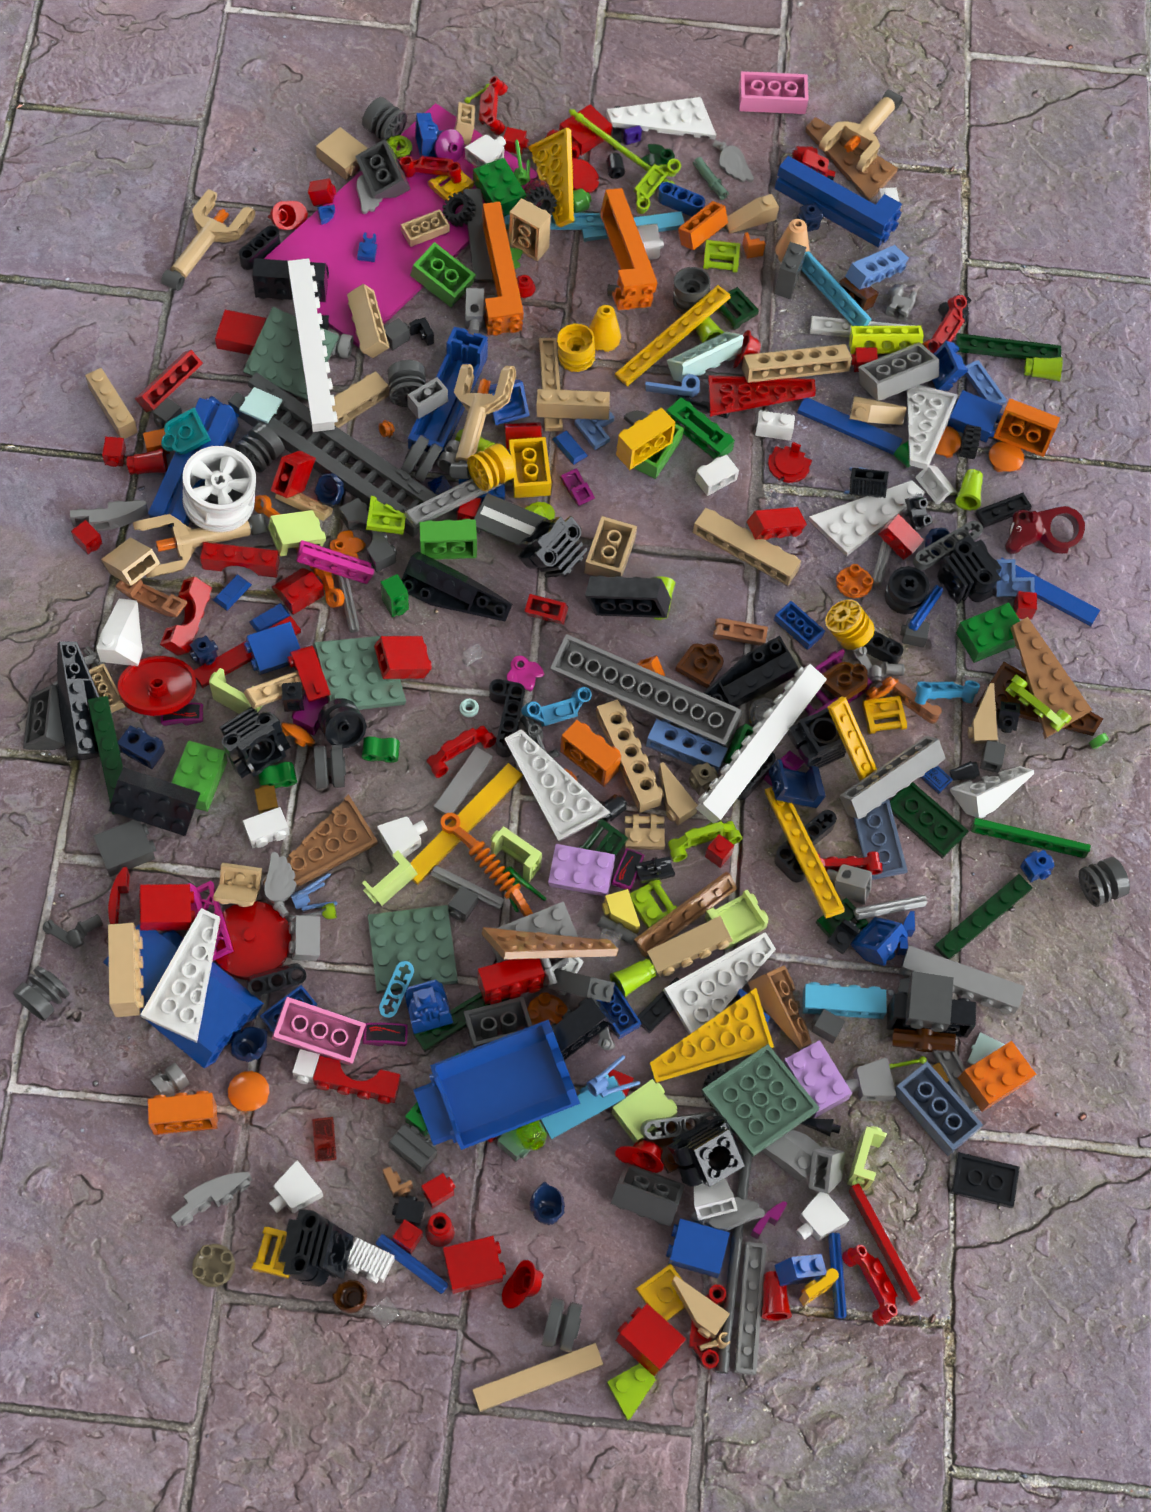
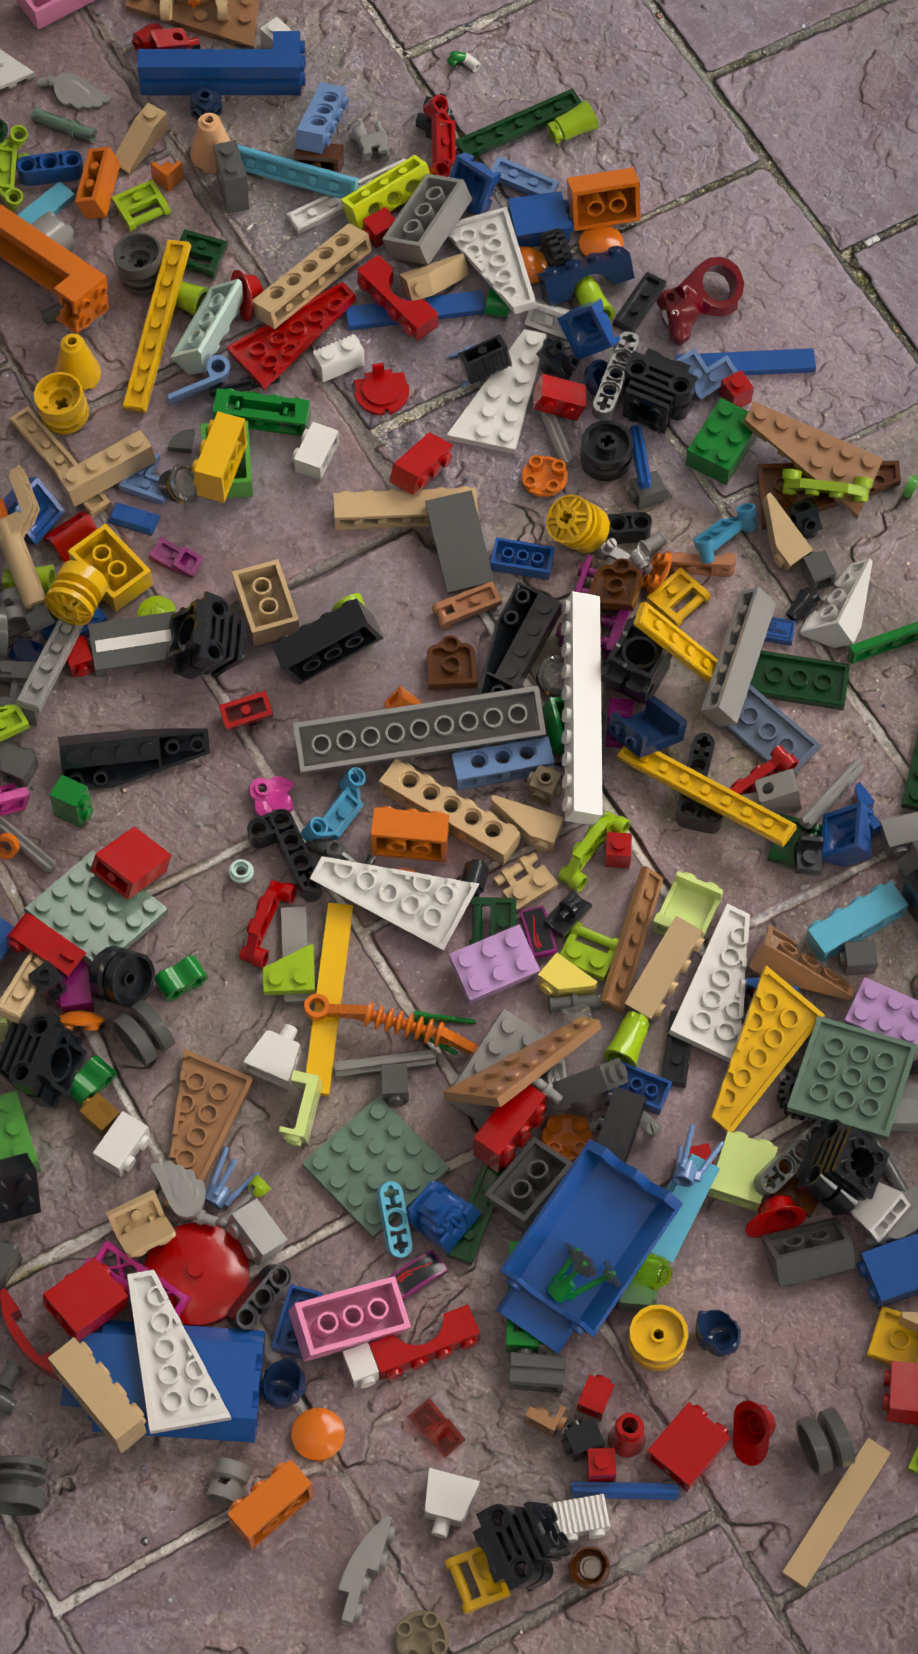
camera: 30 degrees left, 0 degrees up
bright green brick [419,519,477,560] -> none
yellowish green panel [490,826,542,882] -> none
none -> clear piece [158,462,201,505]
none -> lime wing [263,944,315,995]
none -> red arch [357,255,438,341]
none -> dark grey tile [425,490,494,594]
none -> arm [447,51,481,72]
none -> dark blue arch [537,246,635,306]
none -> plant [547,1242,621,1303]
none -> blue brick [557,298,620,359]
none -> yellow wheel [627,1304,688,1372]

